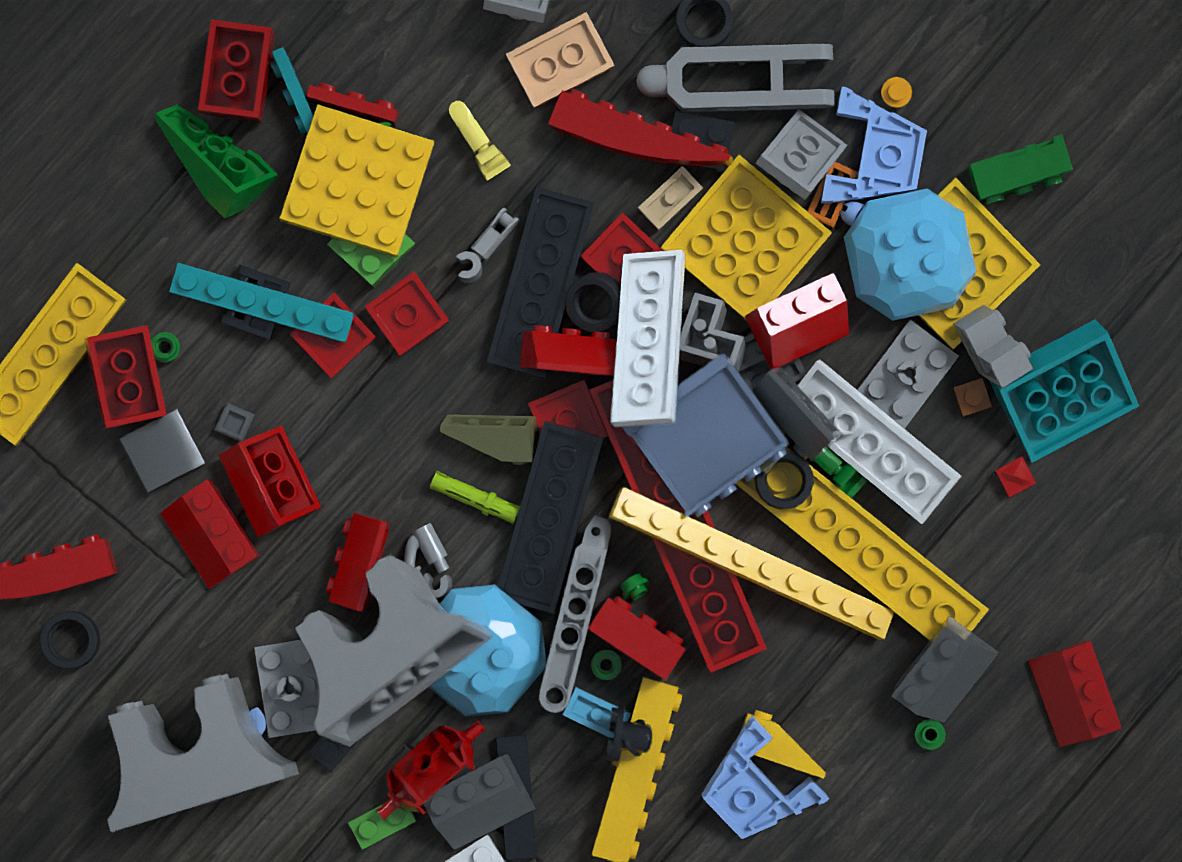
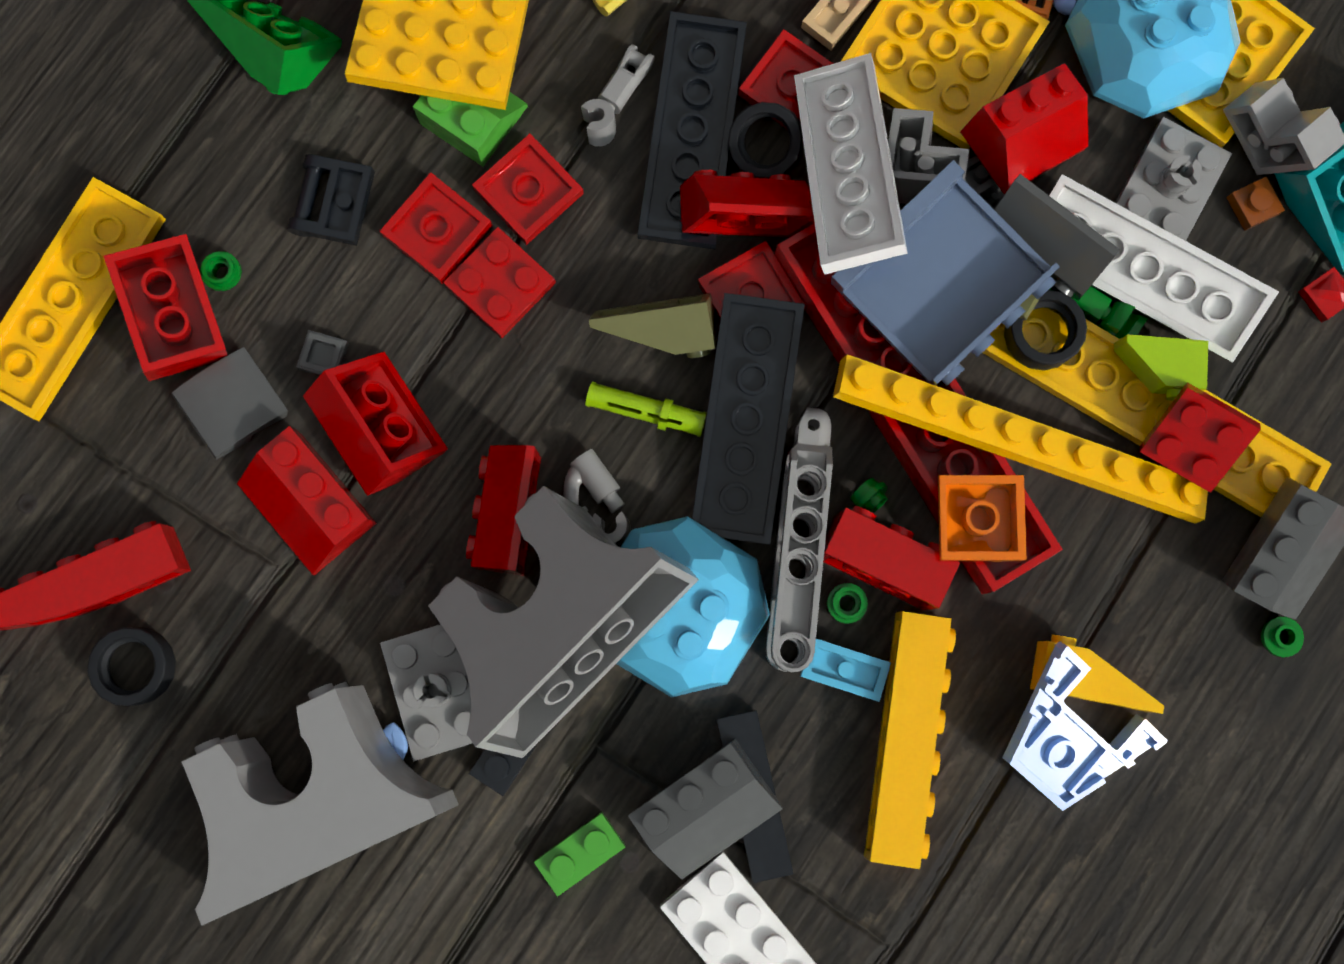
camera: 20 degrees left, 5 degrees down
teal plate [169,263,355,343] -> none
red plate [376,720,486,820] -> none
black plate [606,704,653,767] -> none
none -> red plate [443,227,556,339]
none -> orange slope [938,475,1027,562]
none -> lime slope [1114,334,1208,401]
none -> red plate [1140,382,1261,493]

